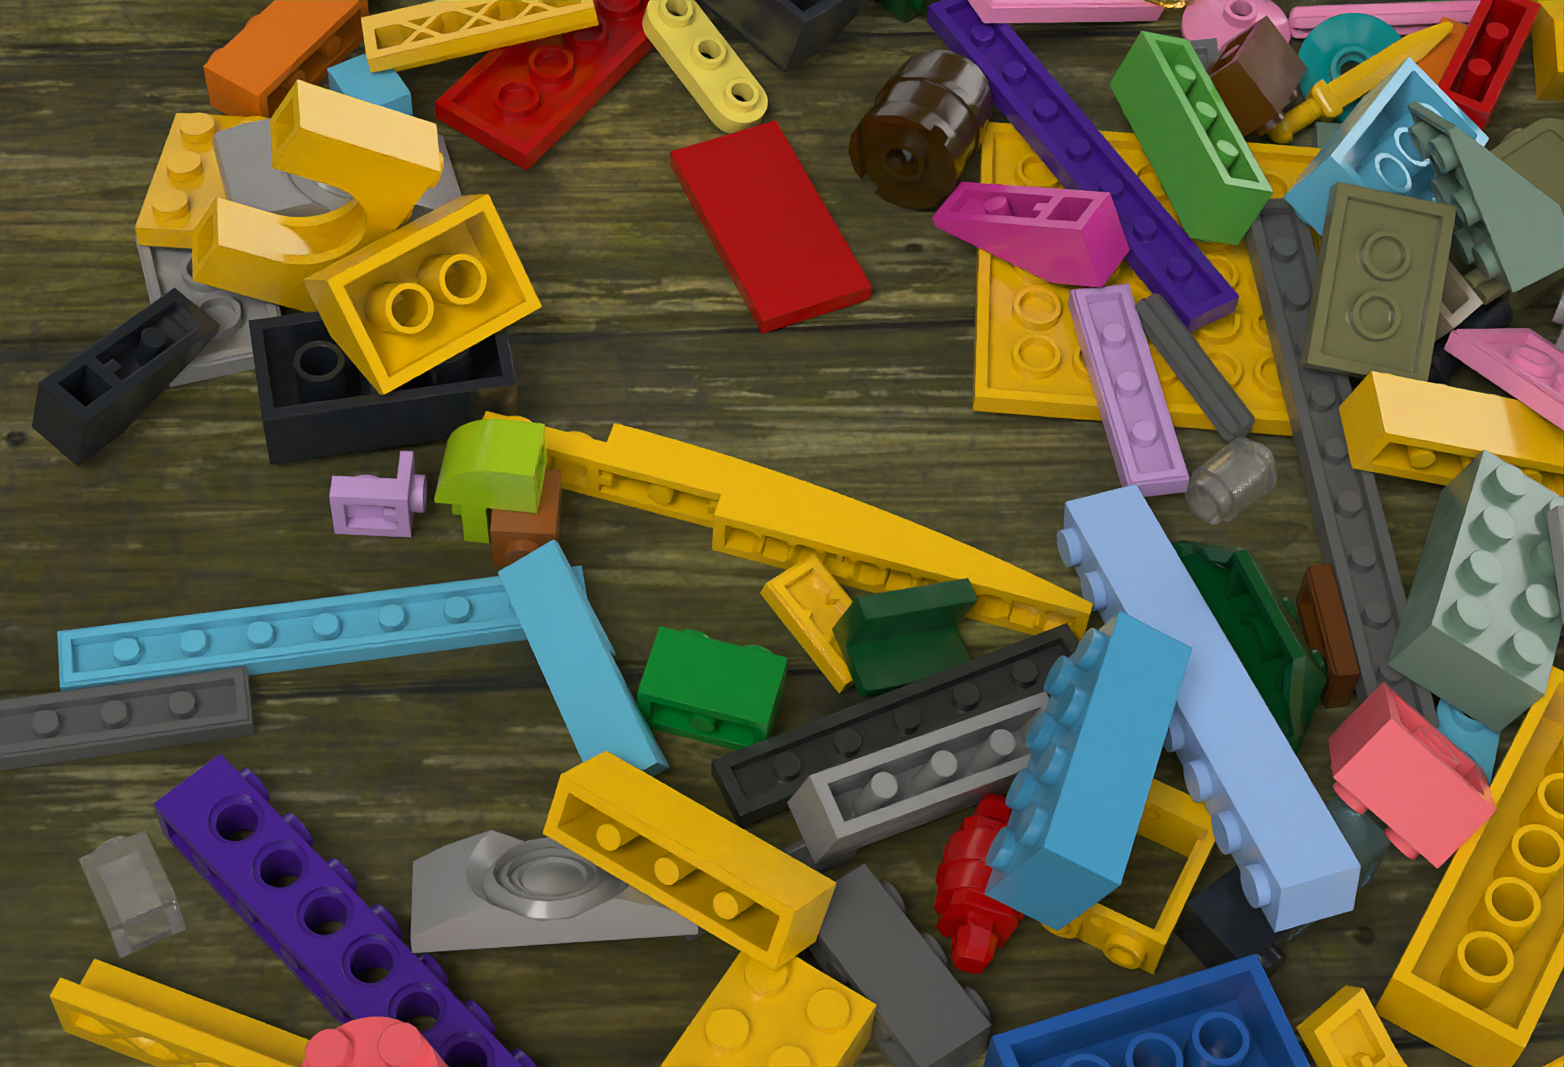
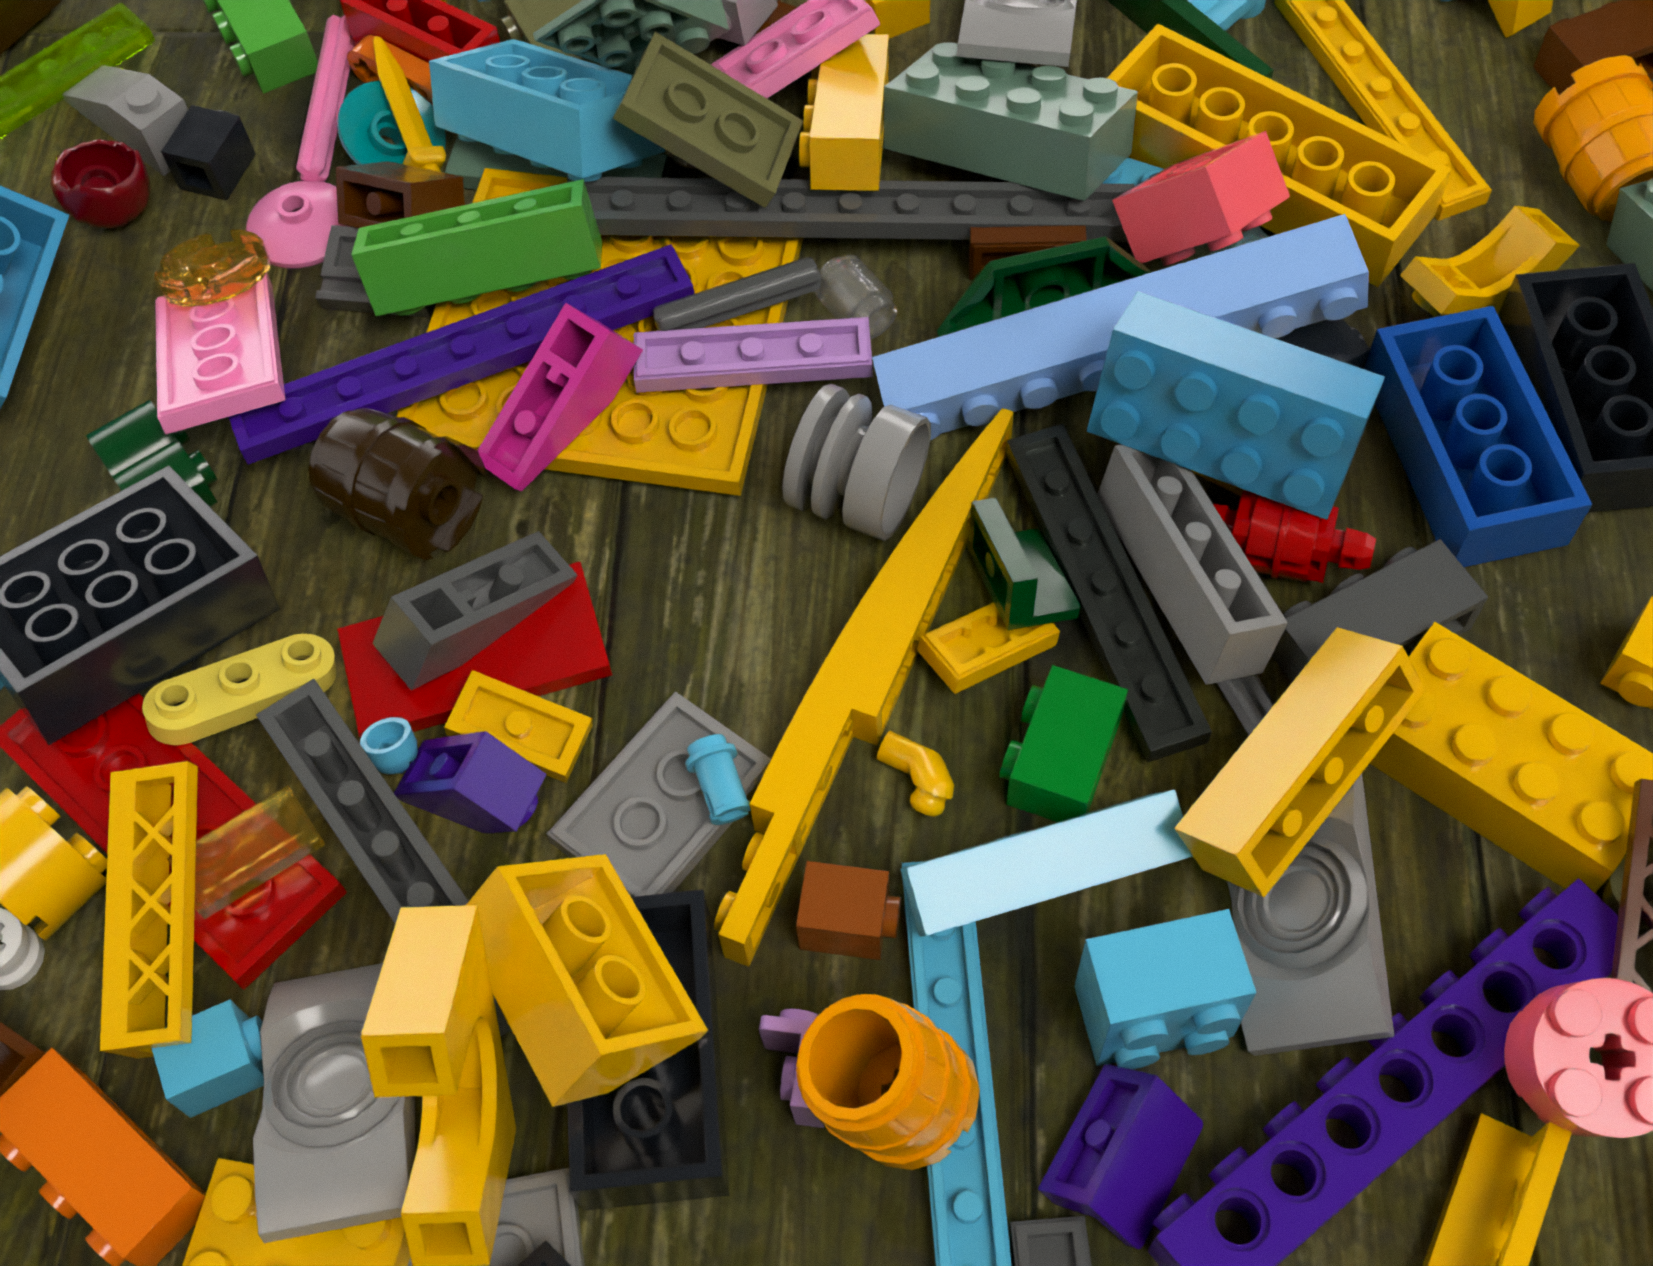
camera: 75 degrees left, 5 degrees up
lime brick [434,419,547,544] -> none
none -> clear yellow tile [167,785,325,919]
none -> dark grey brick [256,679,511,1037]
none -> medium azure hinge [360,717,418,775]
none -> dark grey slope [372,531,577,690]
none -> dark purple slope [394,731,547,833]
none -> yellow plate [444,670,593,783]
none -> light grey tile [547,691,771,897]
none -> medium azure pin [685,734,751,825]
none -> light grey wheel [782,384,931,541]
none -> light orange piece [796,994,980,1170]
none -> yellow arm [877,731,955,817]
none -> dark purple panel [1038,1064,1203,1249]
none -> medium azure brick [1074,909,1256,1070]

